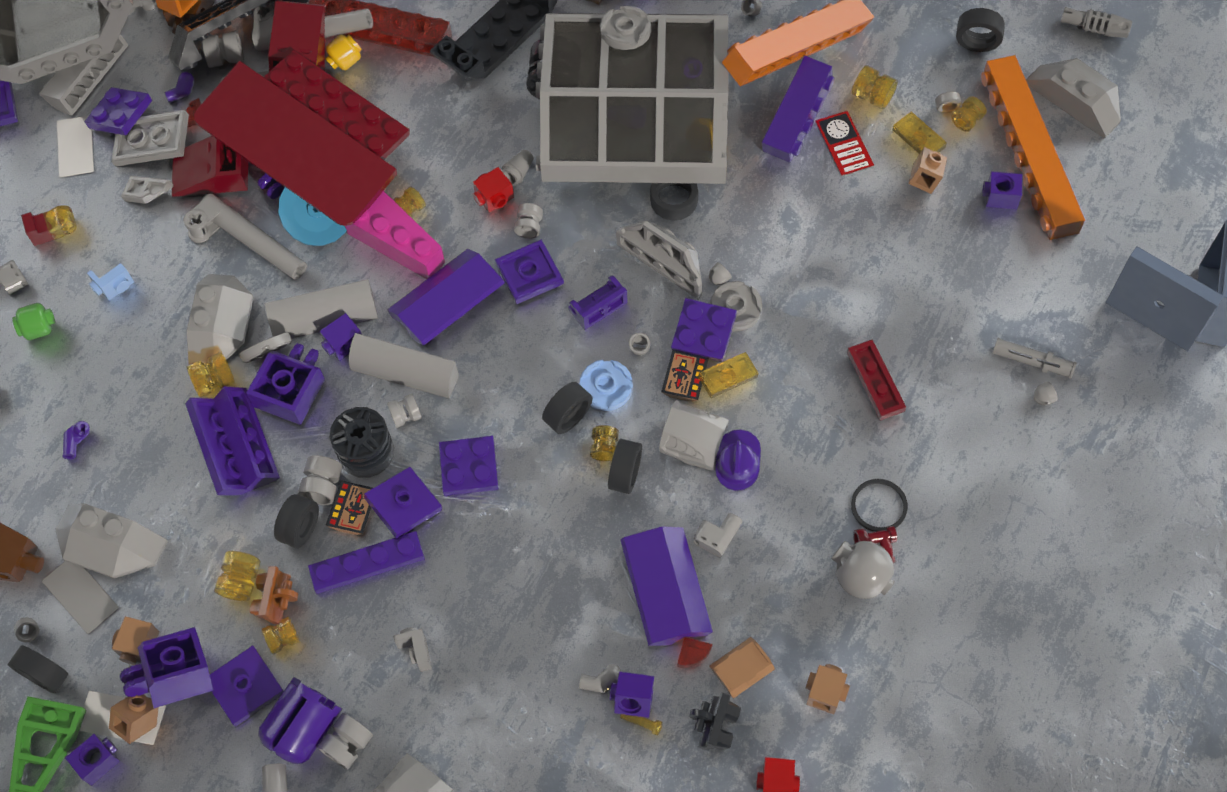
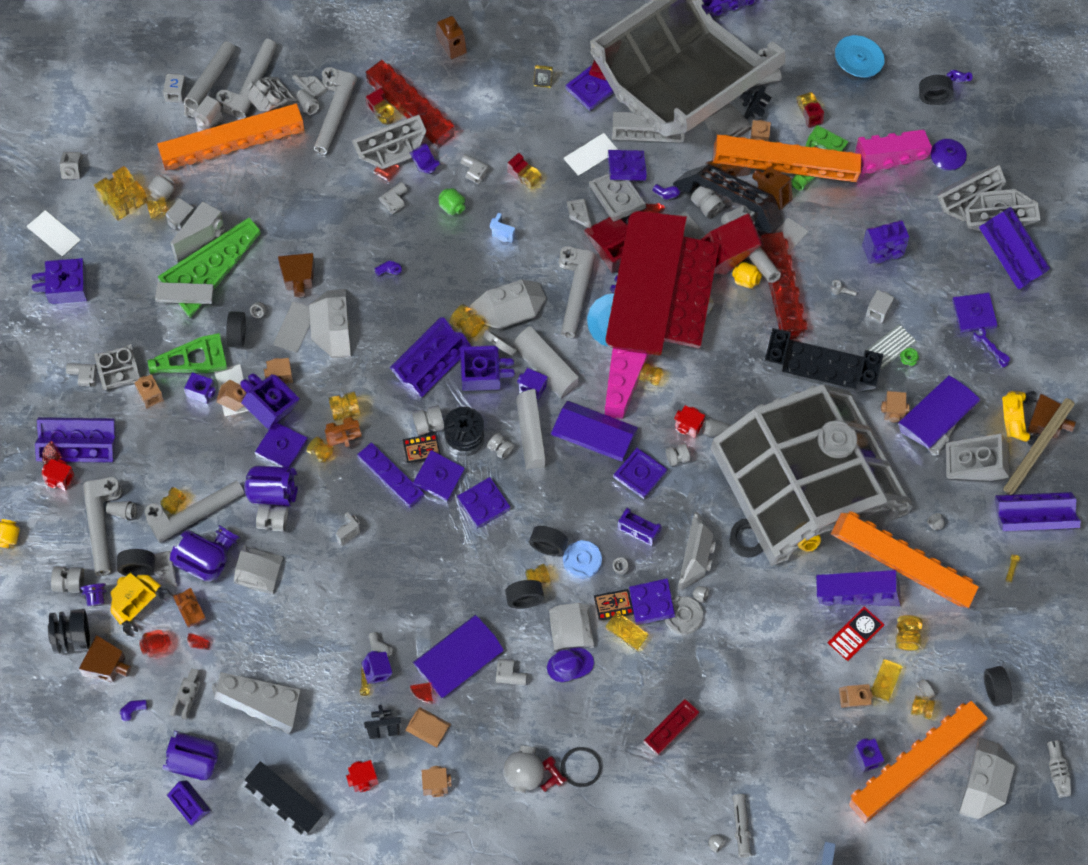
camera: 60 degrees right, 0 degrees up
black tyre [274,494,319,548] -> none

